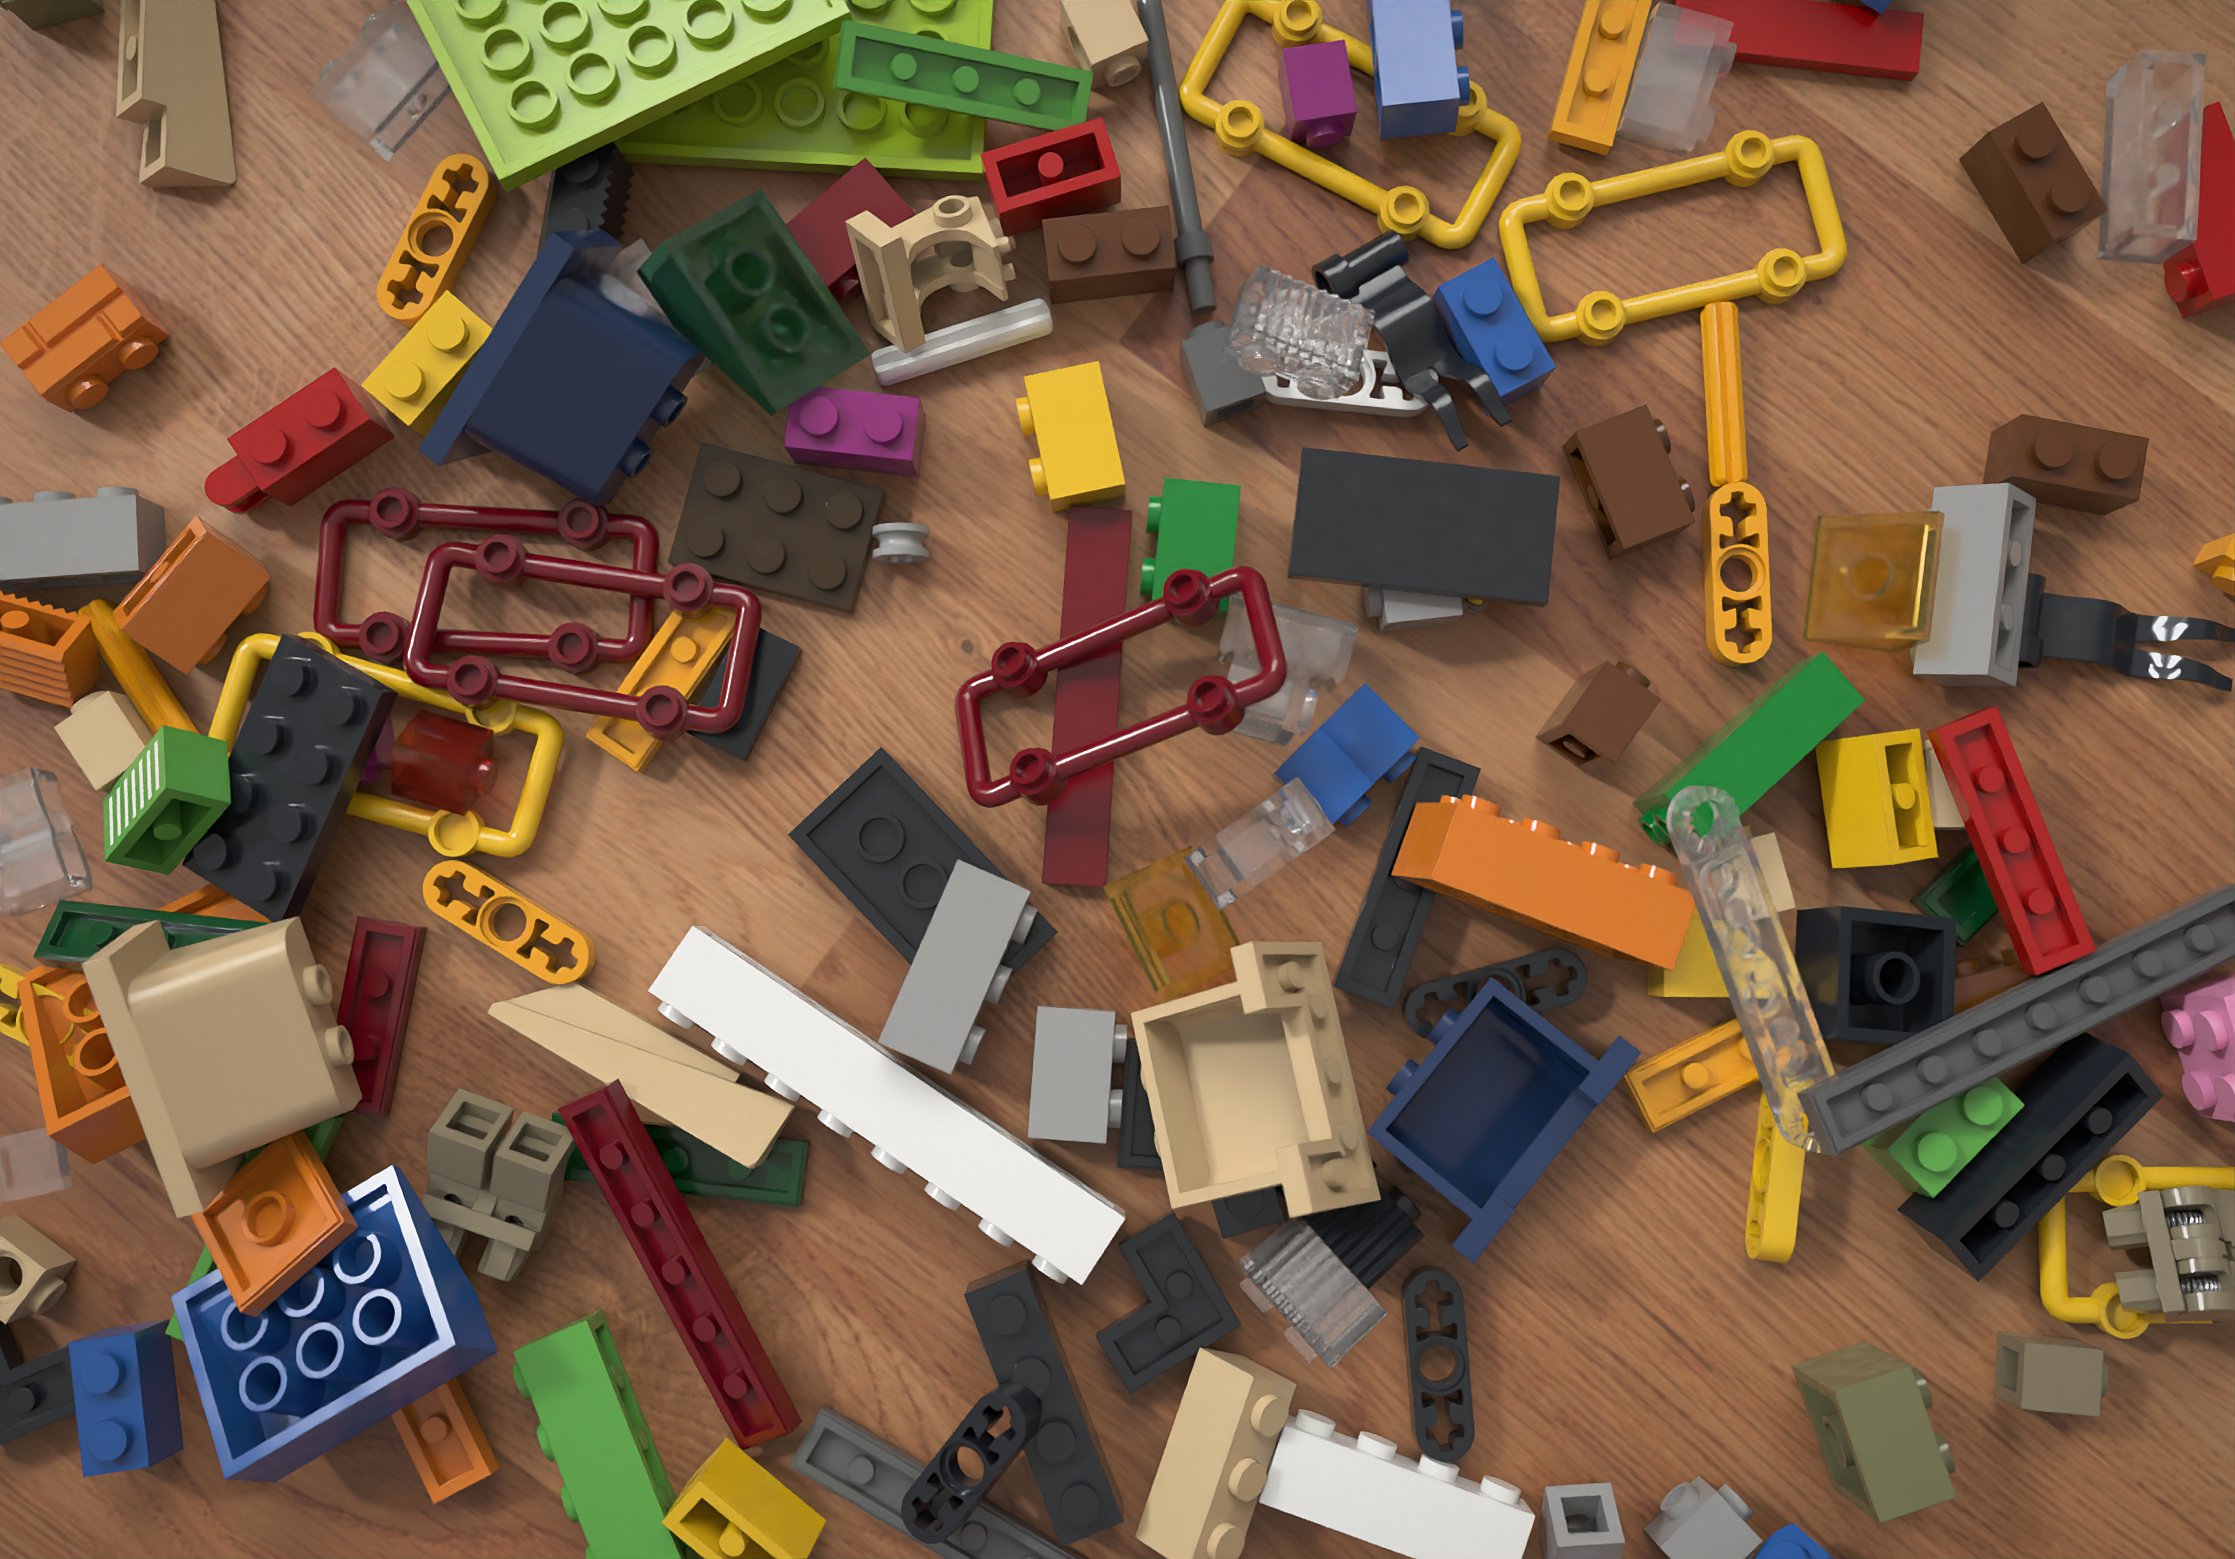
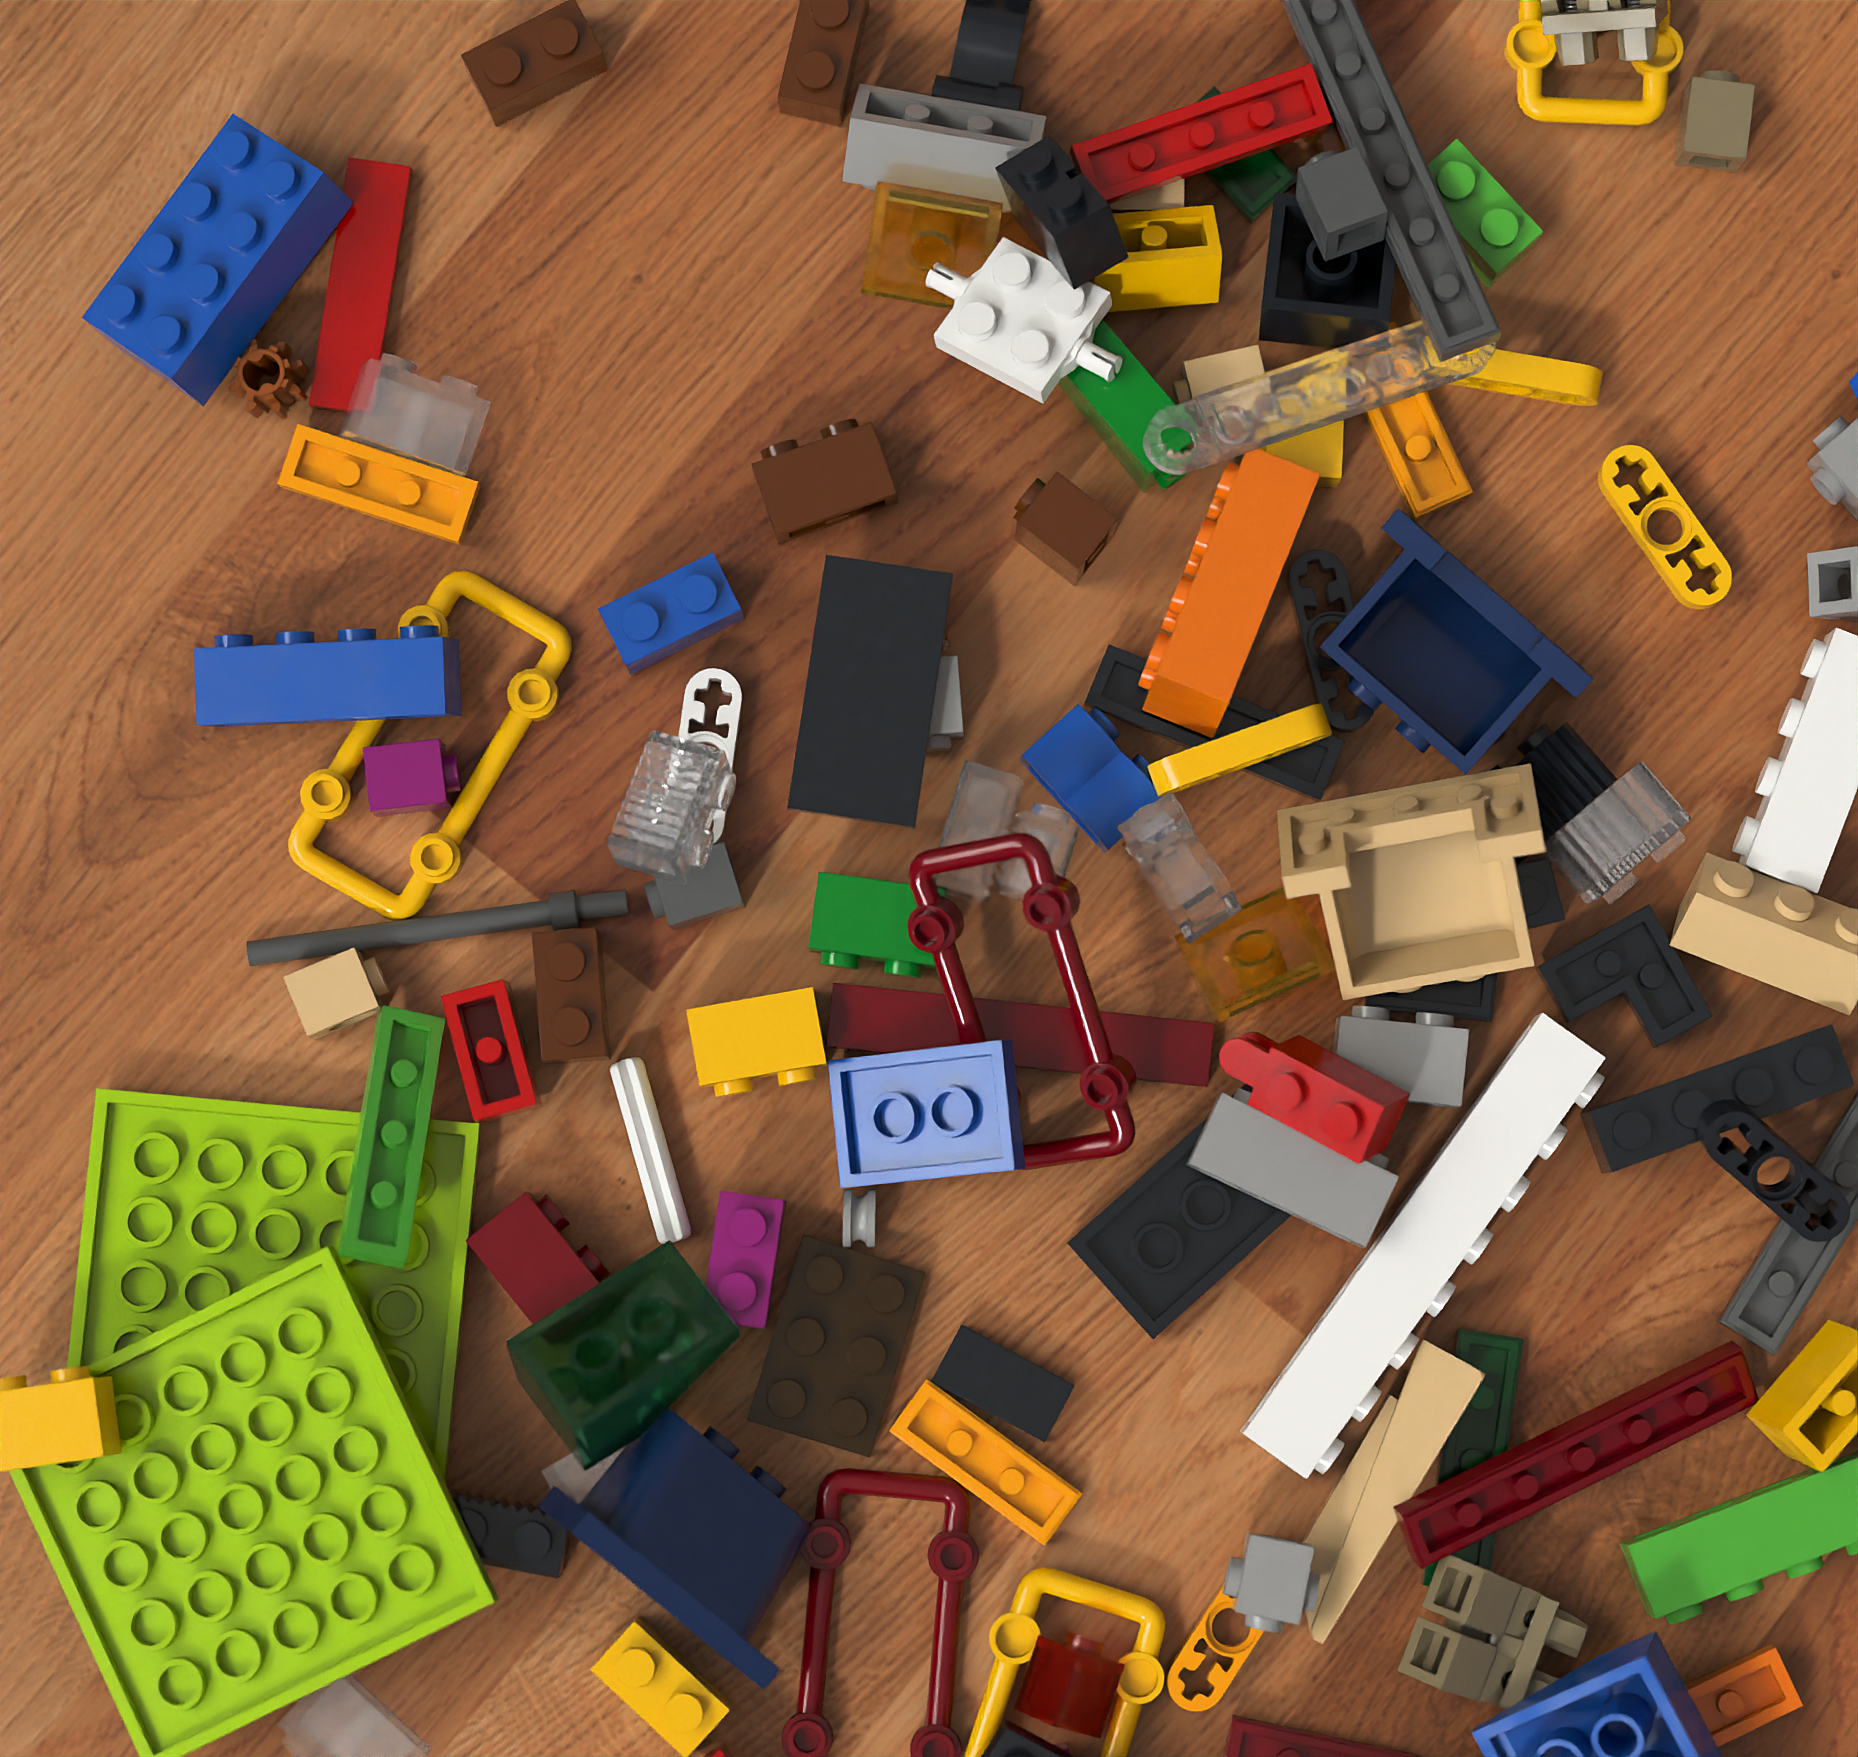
camera: 85 degrees left, 0 degrees up
light orange beam [377,154,497,328] -> none
dark red bar [403,534,762,741] -> none
tan tile [845,195,1016,354] -> none
black flag [1312,229,1512,452] -> none
black beam [1401,1265,1475,1462] -> none
yellow bar [1499,130,1848,347] -> none
light orange axle [1700,302,1748,488] -> none
light orange beam [1701,482,1772,667] -> none
olive brick [1791,1341,1957,1524] -> none
black brick [1897,1032,2164,1282] -> none
none -> plate [828,1040,1025,1188]
none -> white plate [926,237,1122,404]
none -> black piece [995,135,1129,290]
none -> yellow beam [1147,703,1333,797]
none -> red brick [1219,1031,1411,1164]
none -> light grey brick [1223,1531,1320,1633]
none -> dark grey brick [1296,147,1388,261]
none -> yellow beam [1598,445,1732,610]

